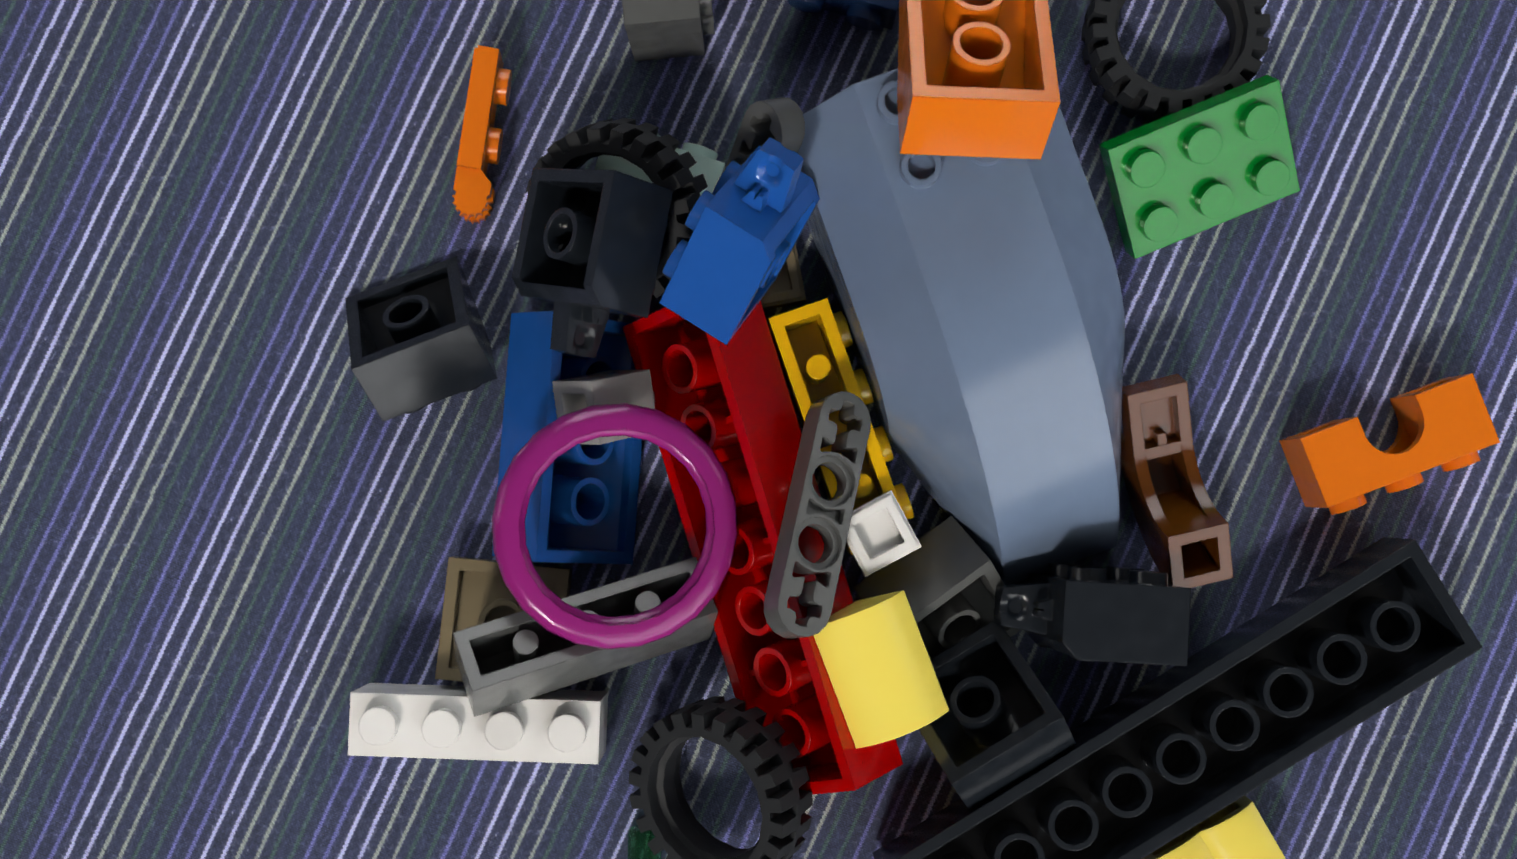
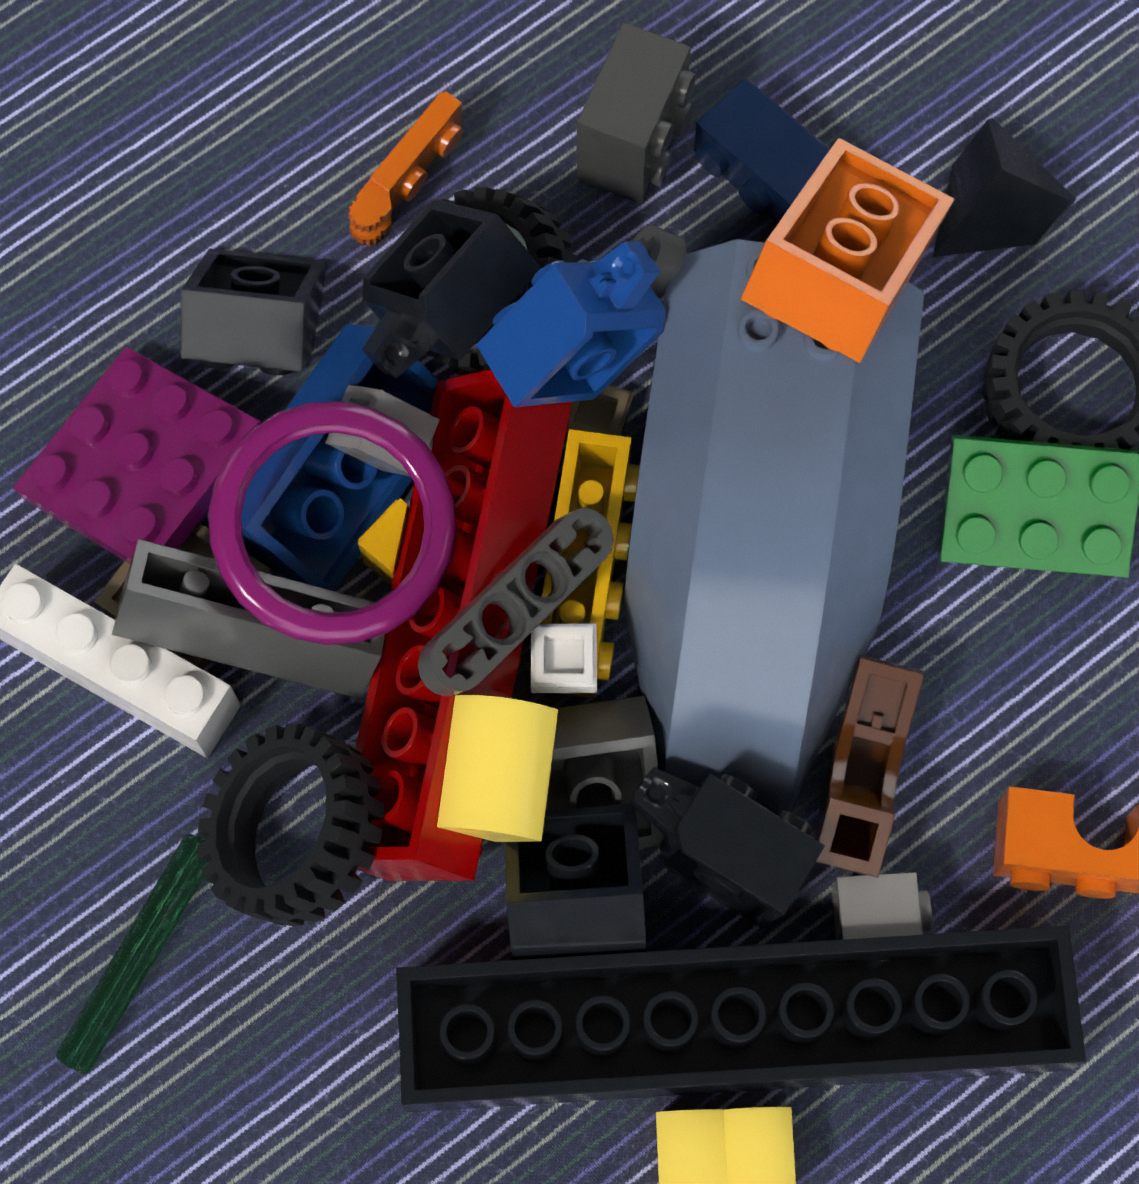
camera: 25 degrees right, 15 degrees down
none -> magenta plate [13,347,261,564]
none -> yellow slope [358,498,409,586]
none -> light grey brick [831,872,932,940]

